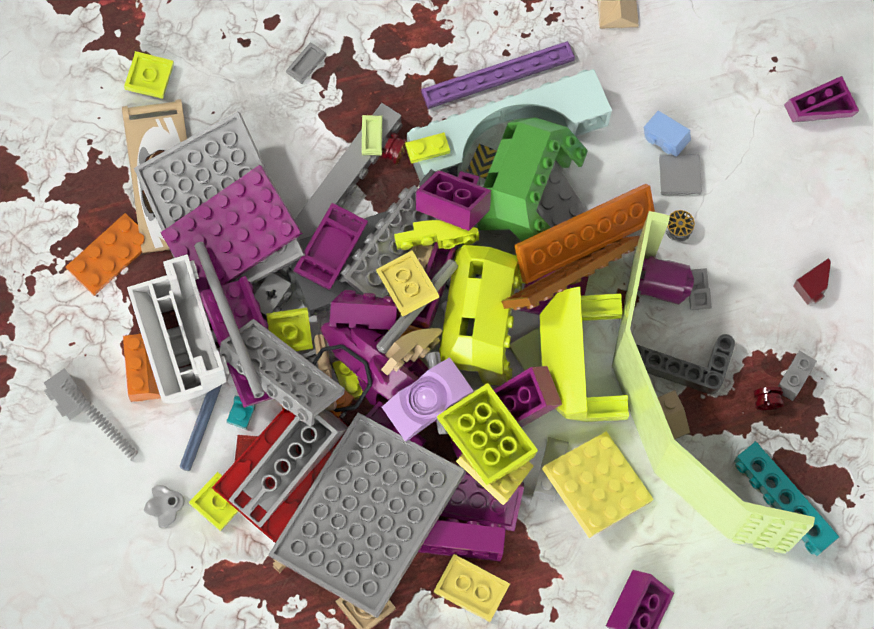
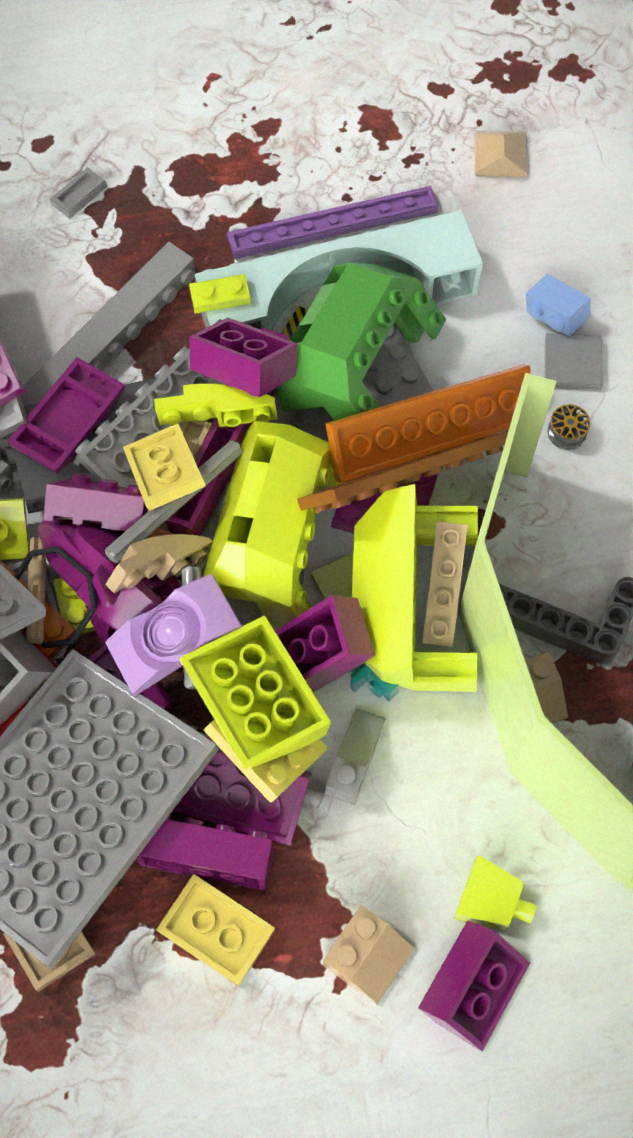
camera: 10 degrees right, 5 degrees down
yellowish green tile [362,115,382,156] -> none
dark red wheel [382,133,407,165] -> none
light yellow plate [542,431,654,538] -> none
magenta cylinder [638,256,694,305] -> none
light grey slope [689,268,712,310] -> none
none -> tan slope [323,905,414,1005]
none -> teal bracket [350,664,399,701]
none -> tan plate [422,521,468,647]
none -> neon yellow torso [453,855,537,931]

